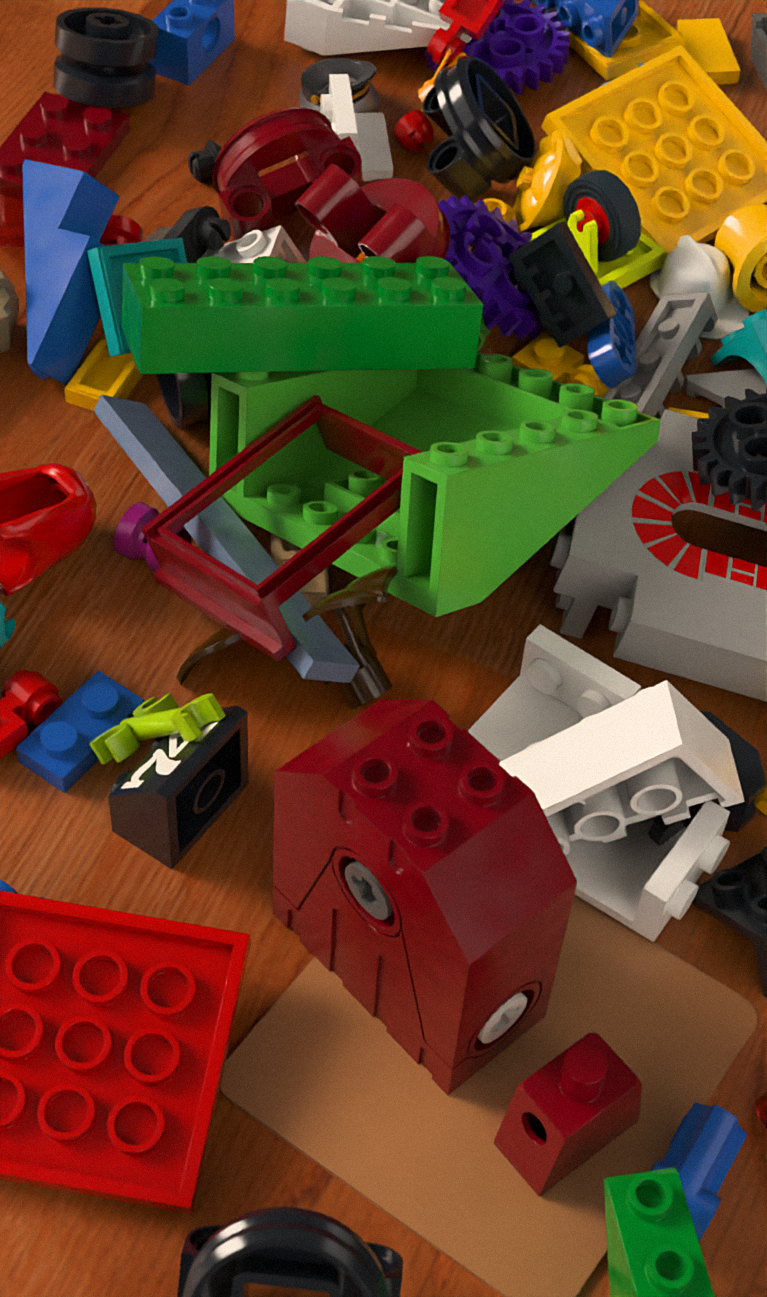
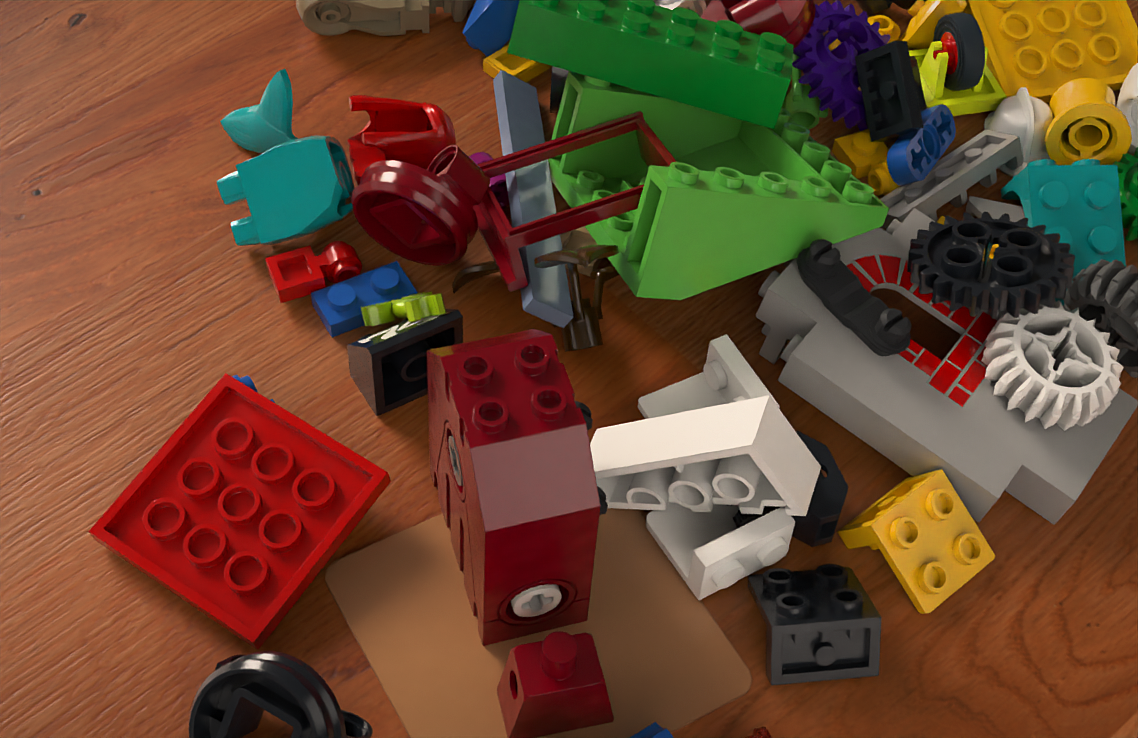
camera: 25 degrees right, 0 degrees up
none -> dark red piece [351,144,490,266]
none -> black piece [797,239,912,356]

